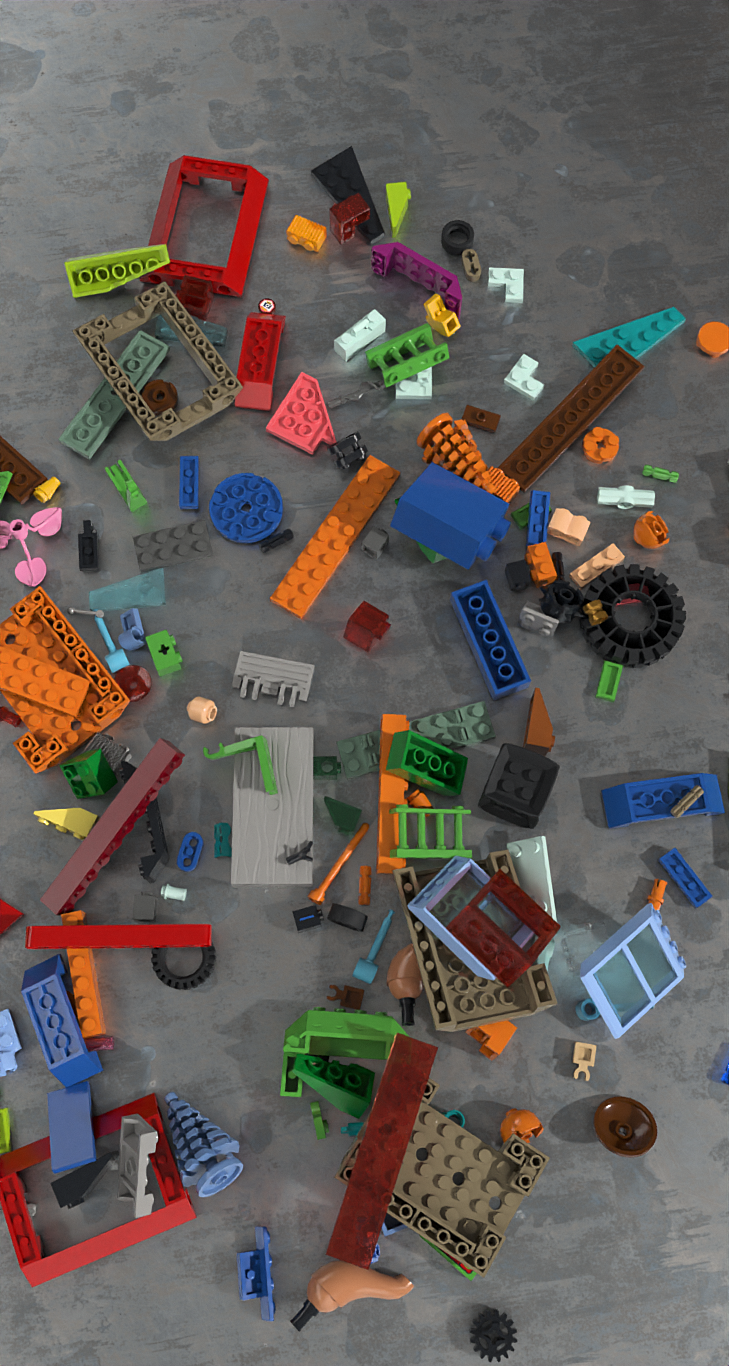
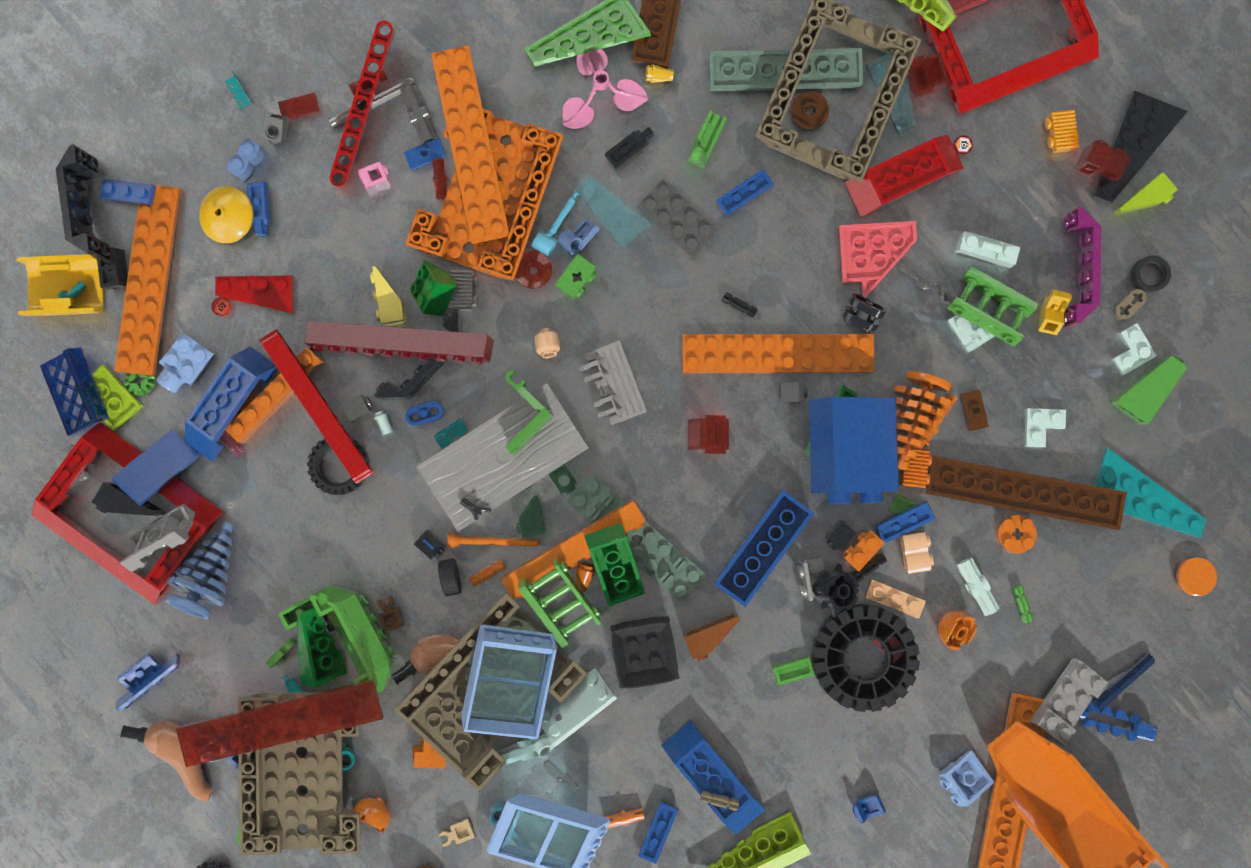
camera: 60 degrees right, 15 degrees up
light grey hinge [67,607,104,618] -> none
blue plate [209,473,283,543] -> none
medium azure piece [352,909,395,985] -> none
clear red windscreen [445,869,561,988] -> none
pearl gold wheel [583,600,608,626] -> none
none -> bright green slope [1111,356,1188,424]

